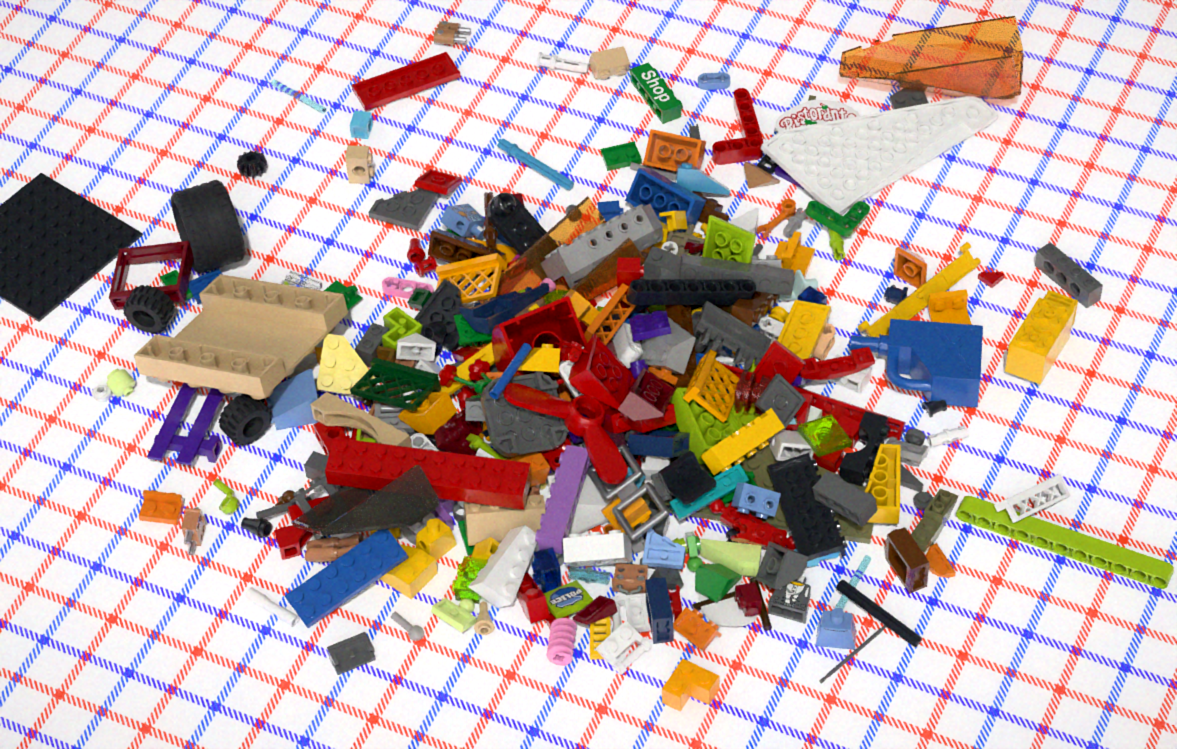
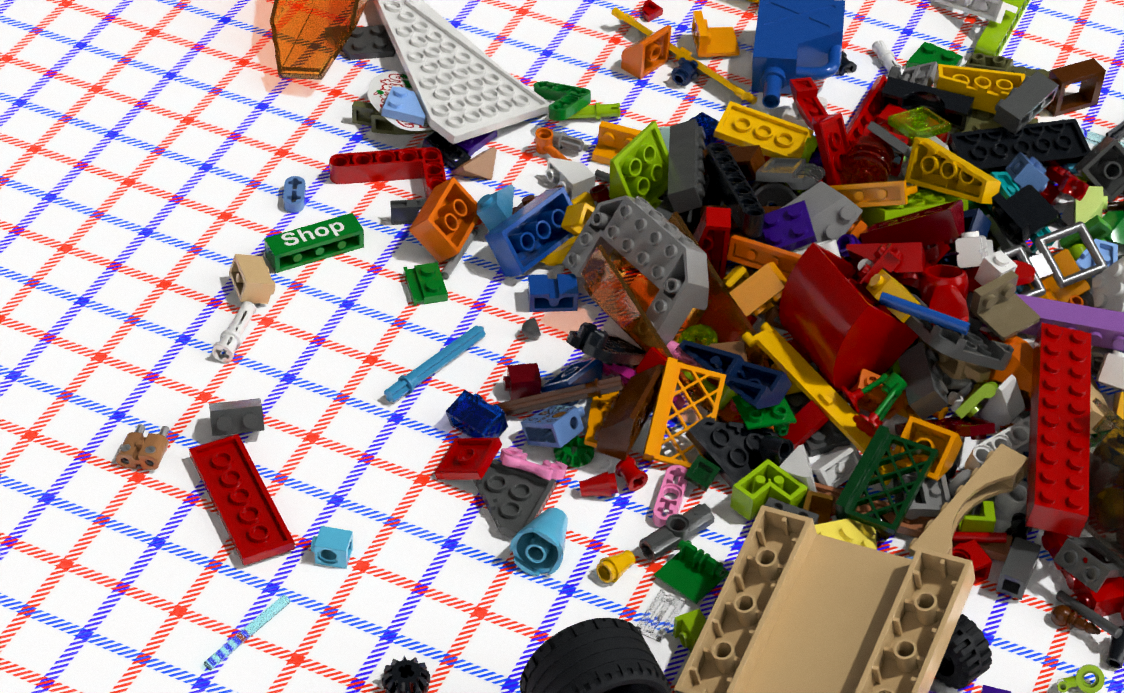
camera: 95 degrees left, 5 degrees down
tan brick [345,145,375,184] -> none
none -> dark grey brick [209,398,265,436]
none -> light blue wing [381,86,426,126]
none -> clear blue brick [445,390,509,438]
none -> bright pink helmet [499,447,567,481]
none -> medium azure cone [510,507,568,576]
none -> yellow cone [596,550,636,583]
none -> dark grey piece [639,503,715,561]
none -> yellow slope [721,266,749,292]
none -> green wing [906,42,963,68]
none -> white brick [955,231,988,268]
none -> dark tan bracket [970,270,1040,341]
none -> white brick [974,250,1018,286]

